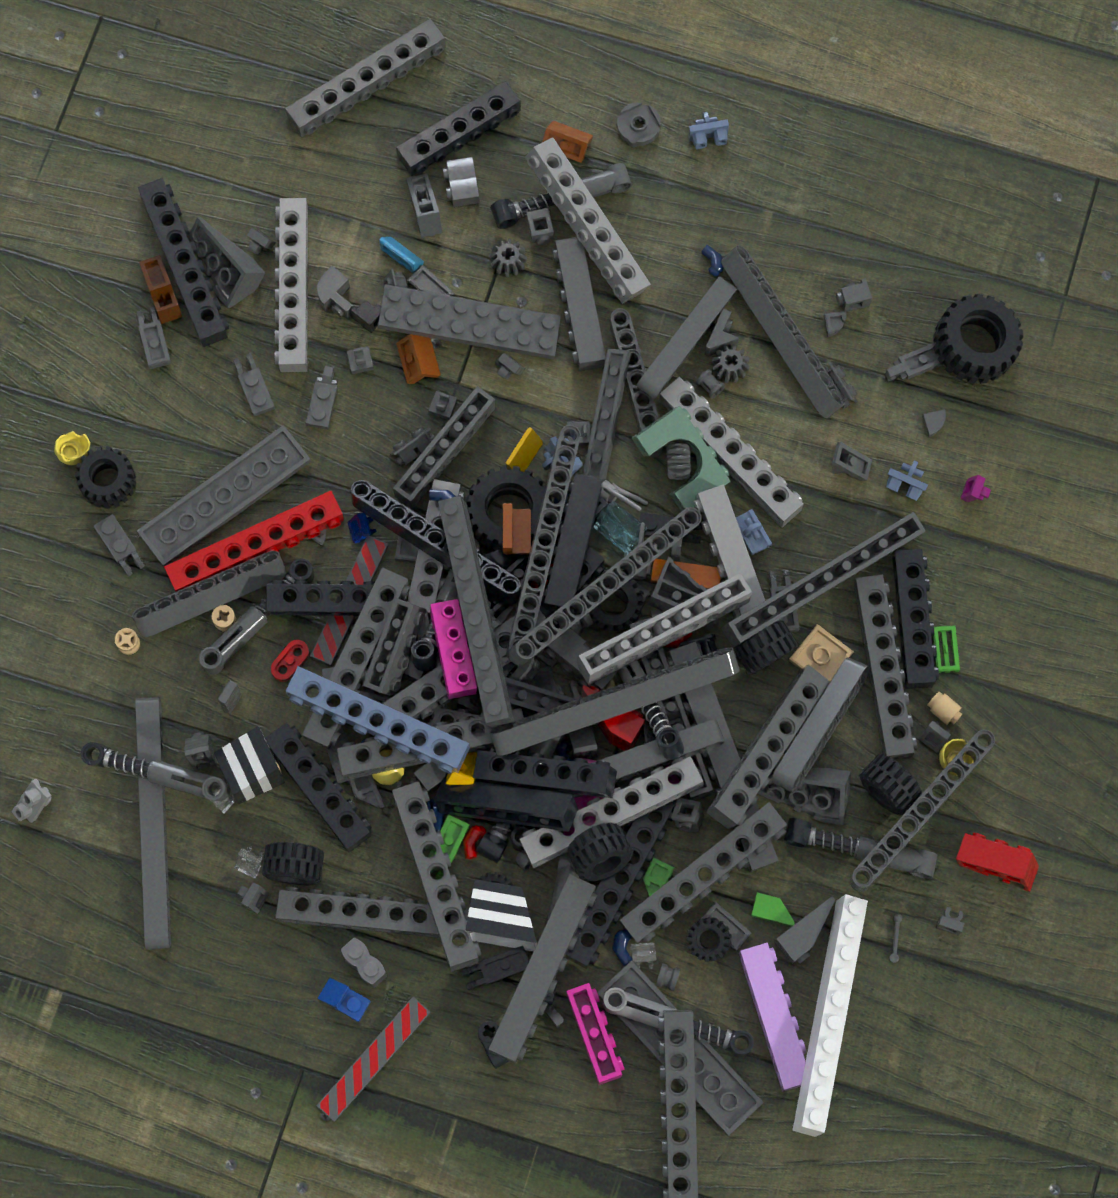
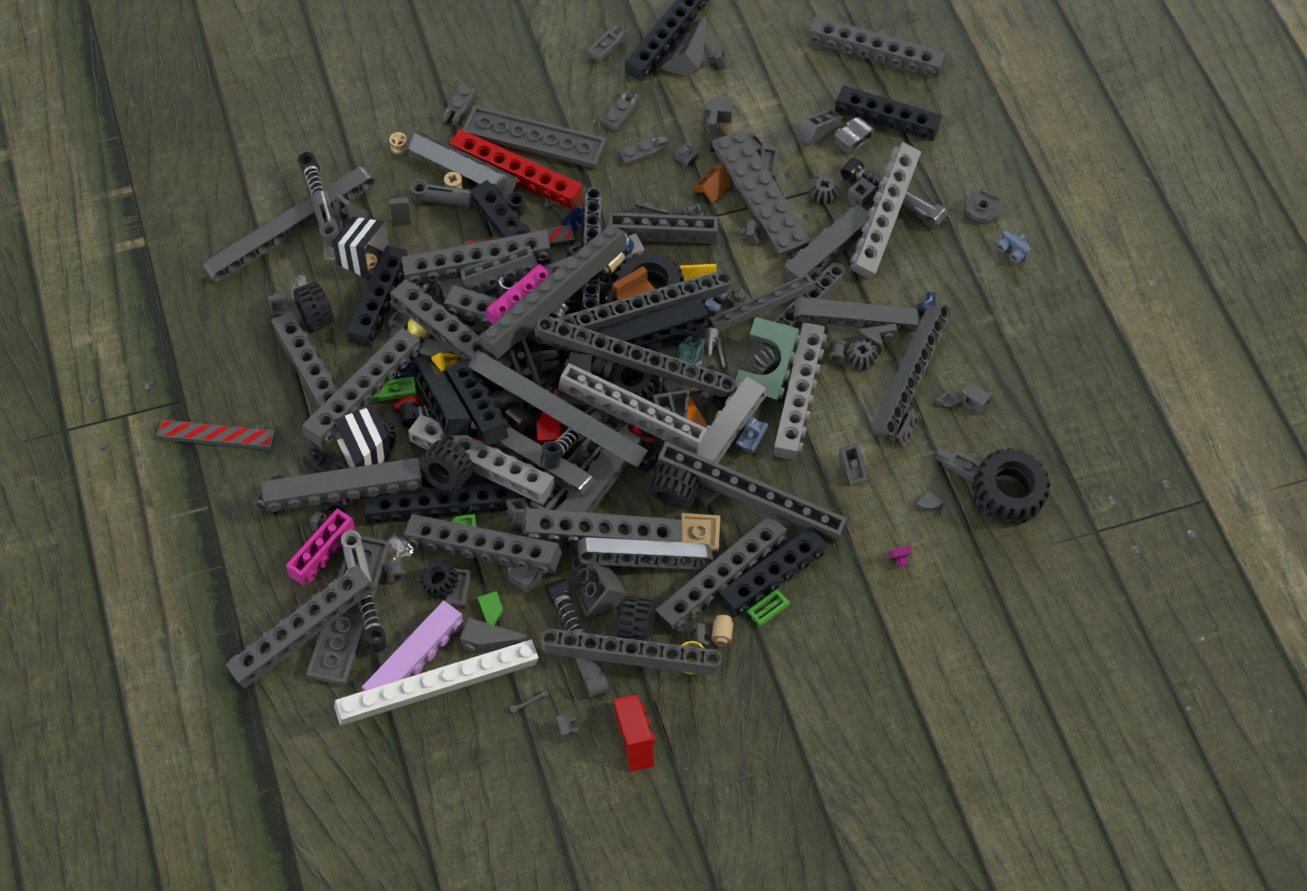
camera: 55 degrees right, 15 degrees down
light grey hips [12,779,52,823] -> none
light yellow hair [54,431,90,465] -> none
black tyre [75,446,136,509] -> none
reddish brown slope [139,255,182,324] -> none
red plate [271,640,309,682] -> none
light grey brick [275,198,308,372] -> none
sand blue brick [286,666,470,774] -> none
blue slope [317,978,371,1022] -> none
flat silver brick [341,938,387,988] -> none
dark azure slope [379,237,424,273] -> none
dark orange panel [542,121,593,163] -> none
dark blue arm [612,929,633,966] -> none
sand blue hips [886,460,928,501] -> none

